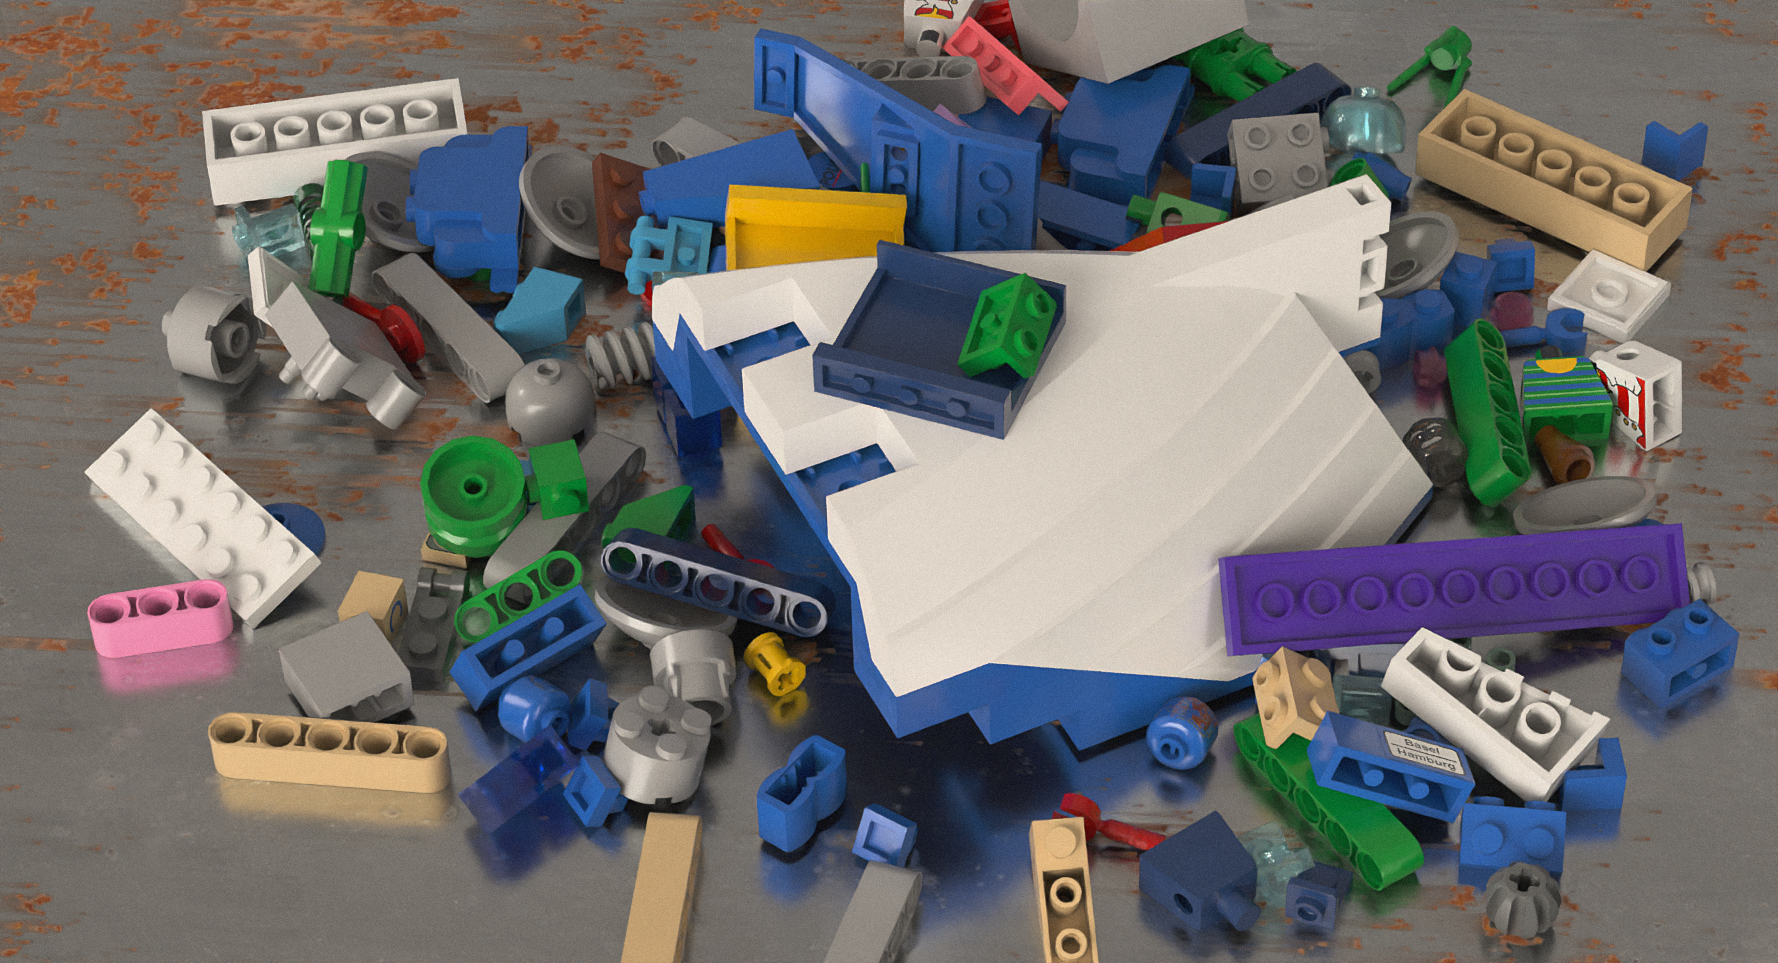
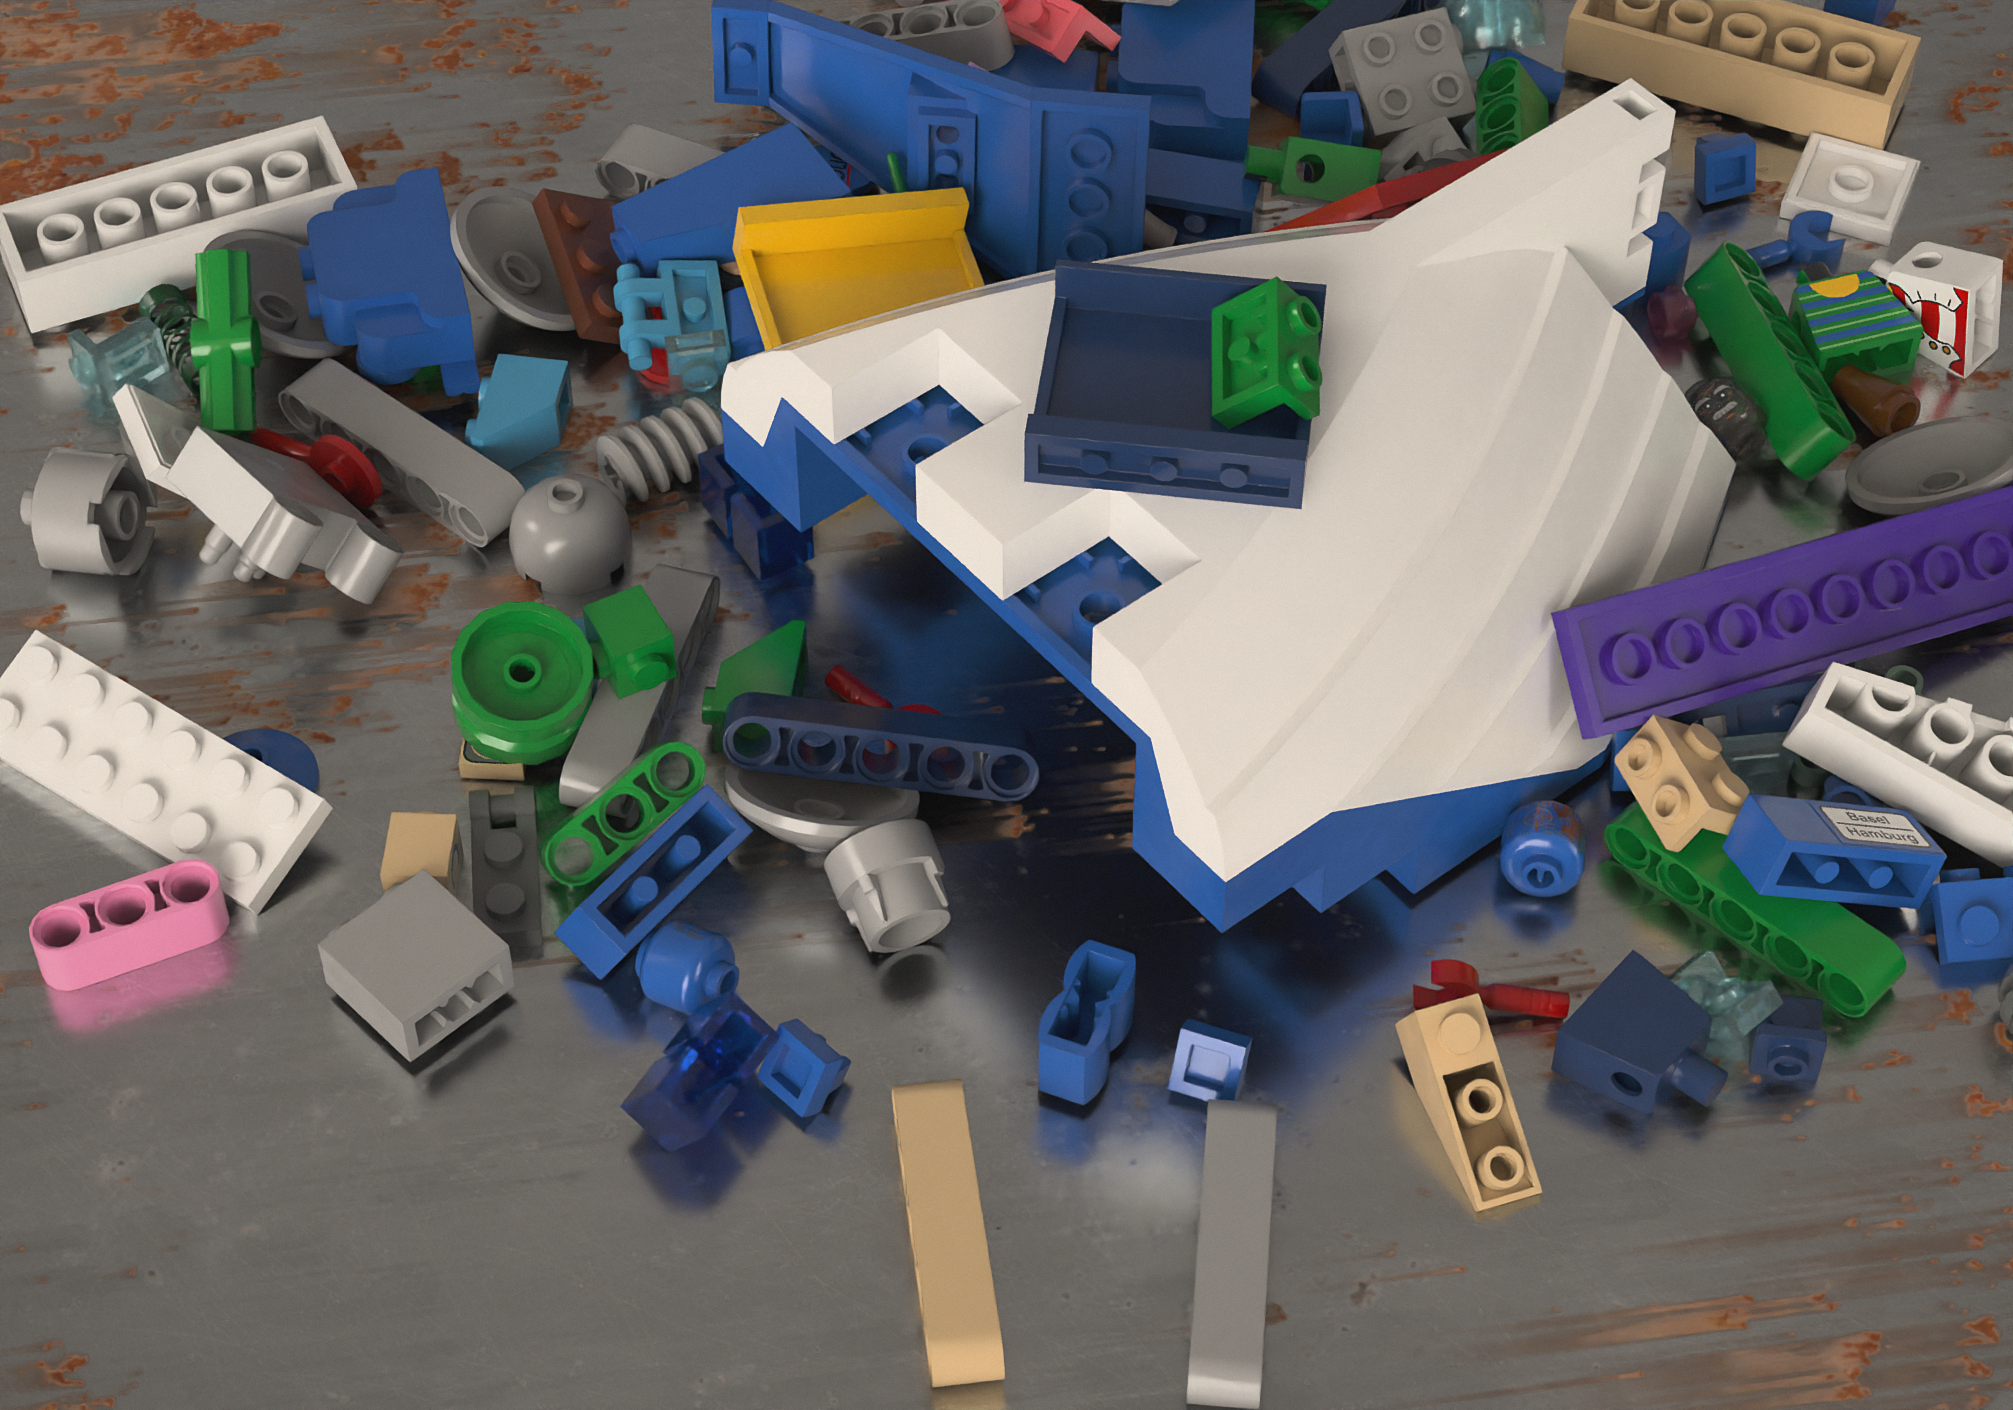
camera: 15 degrees left, 5 degrees up
tan beam [208,712,452,793] -> none
blue tile [568,678,620,750] -> none
light grey brick [602,686,711,804] -> none
yellow bush [743,632,806,696] -> none
blue brick [1440,251,1497,327] -> none
clear pink plate [1490,292,1534,331] -> none

